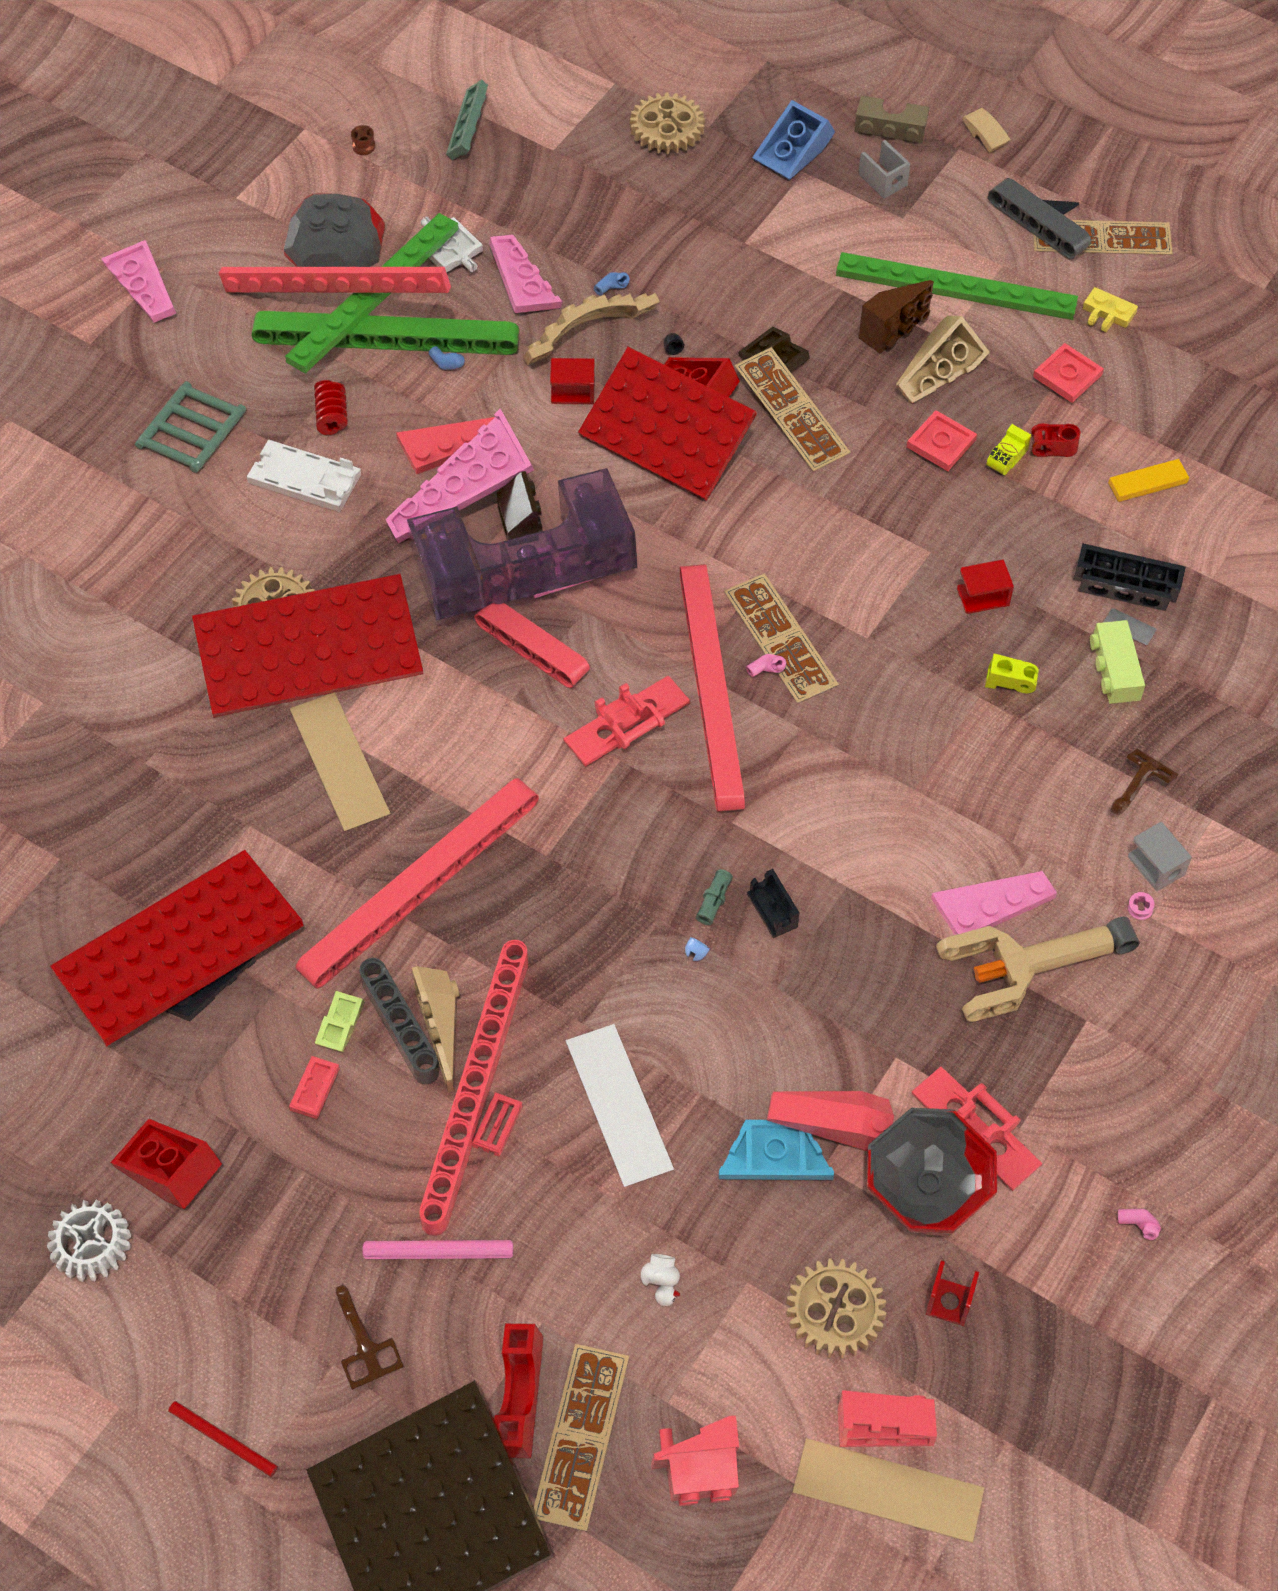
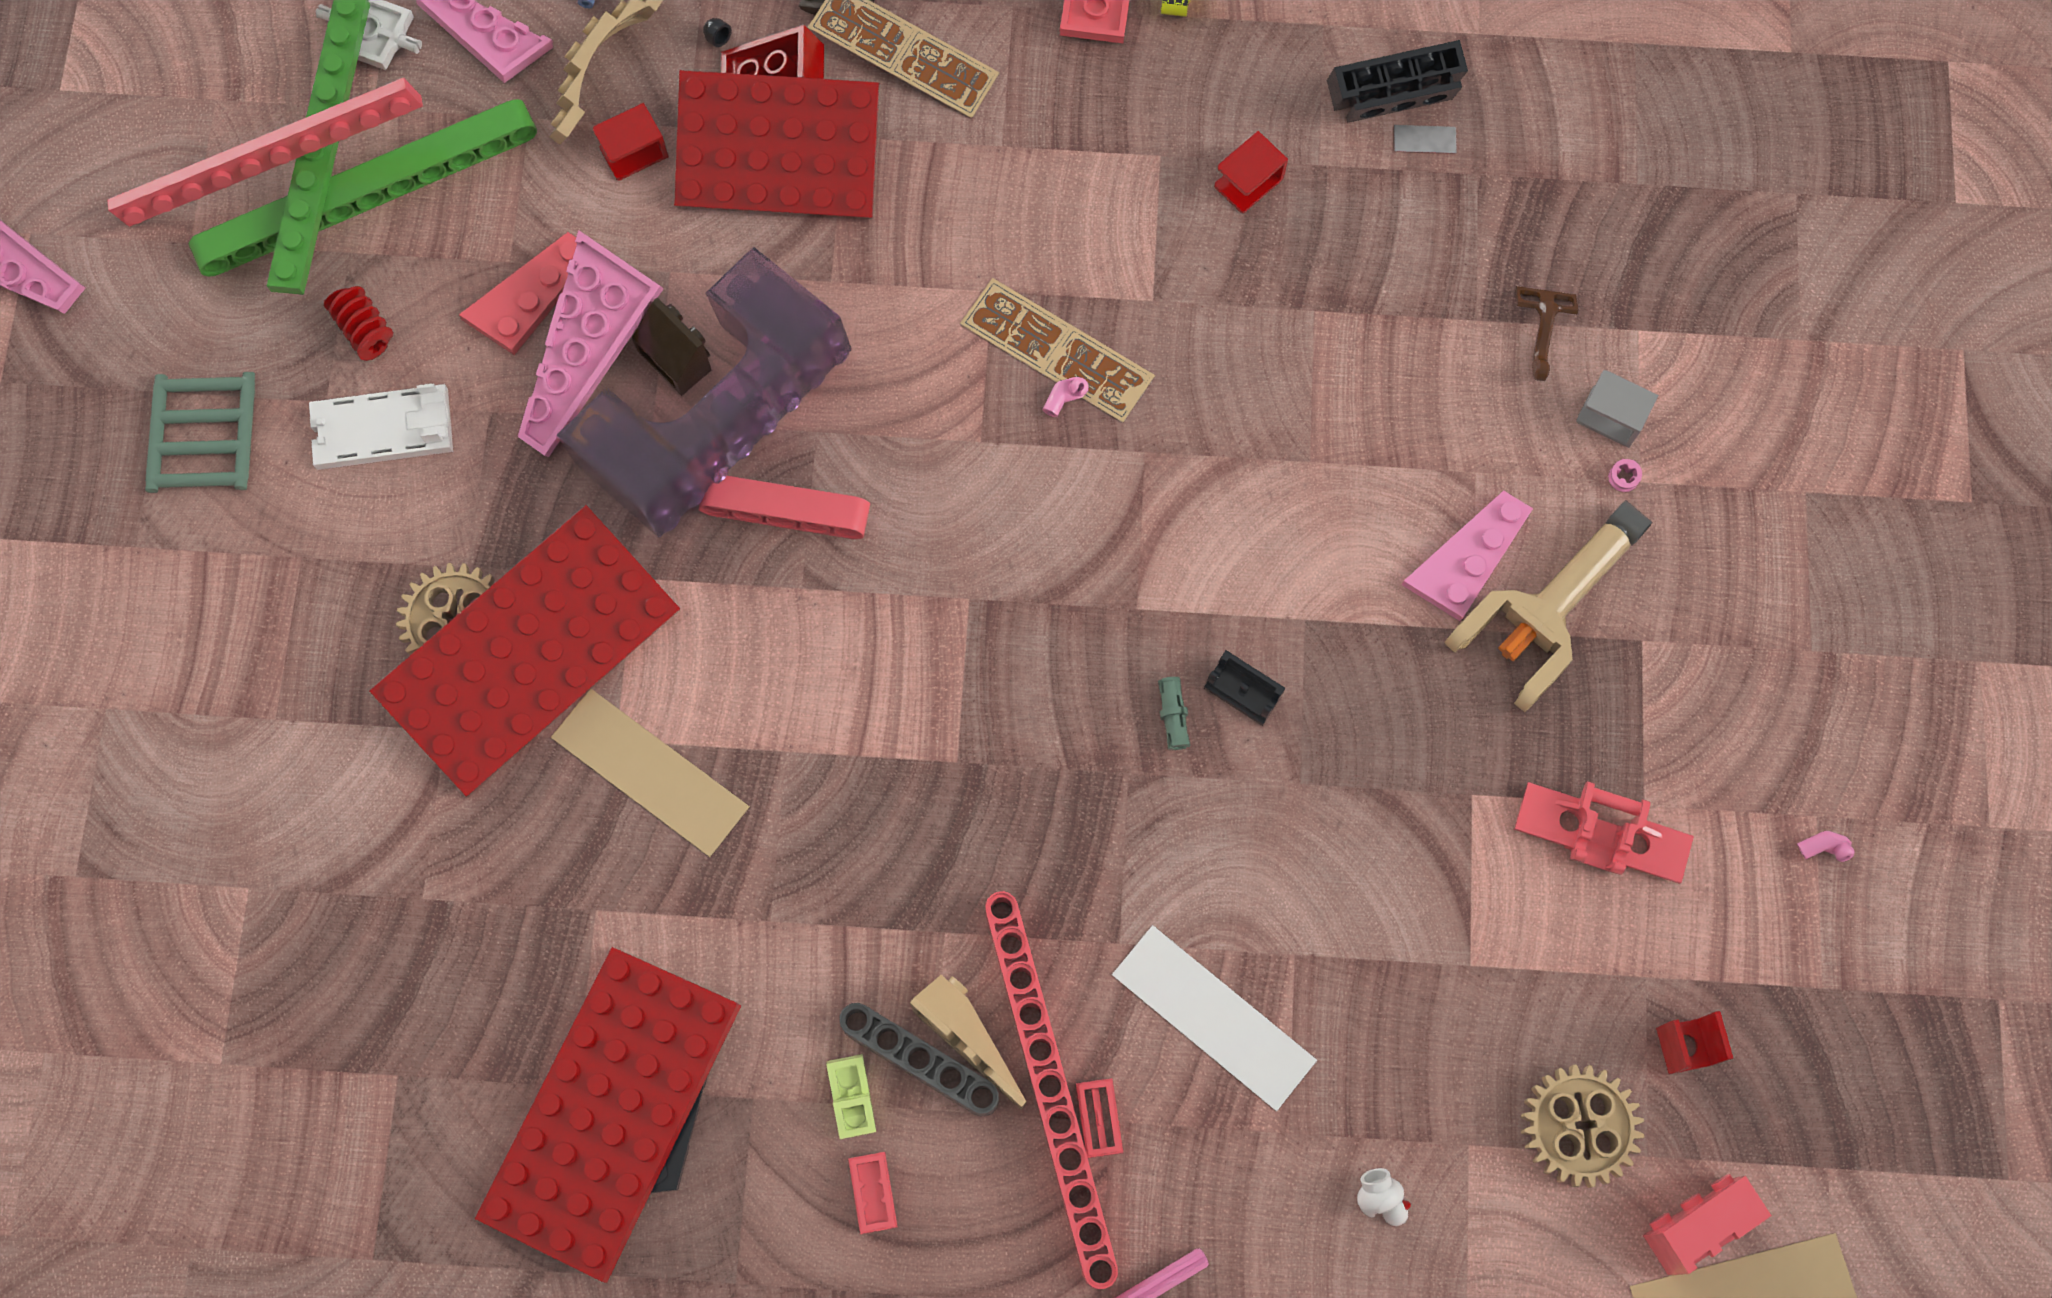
camera: 30 degrees left, 15 degrees up
dark grey rock [284,193,385,267] -> none
coral beam [296,778,539,988] -> none
medium blue arm [429,346,465,370] -> none
coral piece [563,676,690,766] -> none
coral beam [680,564,745,812] -> none
light blue hinge [685,937,710,961] -> none
medium azure wing [719,1120,834,1180] -> none
coral wedge [767,1091,894,1151] -> none
dark grey rock [867,1107,997,1235] -> none
neon yellow leg [985,654,1039,694] -> none
yellowish green brick [1090,620,1145,704] -> none

